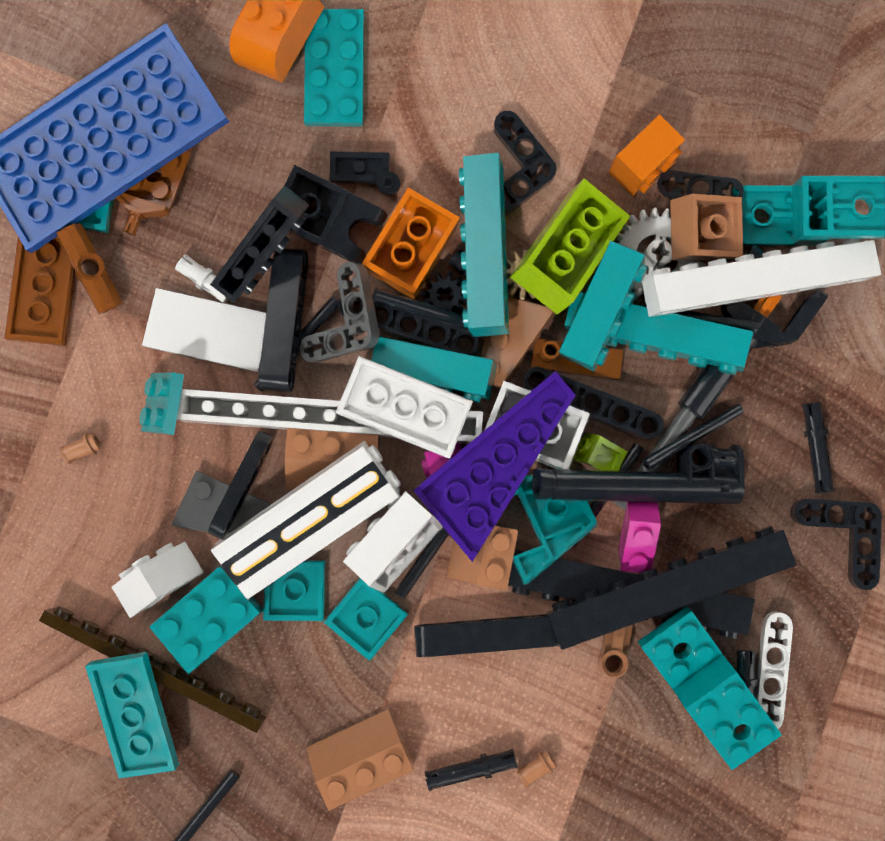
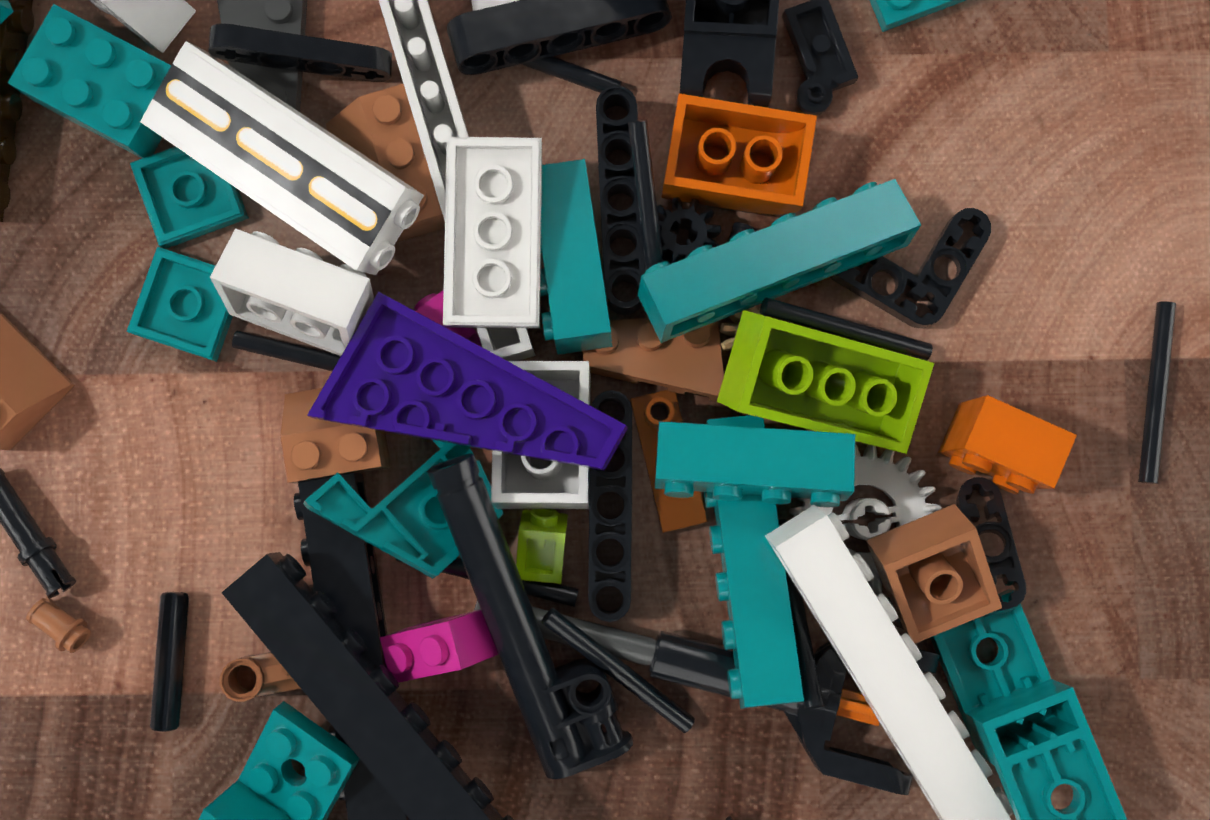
camera: 70 degrees right, 0 degrees up
dark grey beam [300,262,379,362] -> none
black beam [414,614,558,657] -> none
none -> black axle [150,592,189,732]
none -> black bar [760,297,933,361]
none -> black bar [1138,301,1176,484]

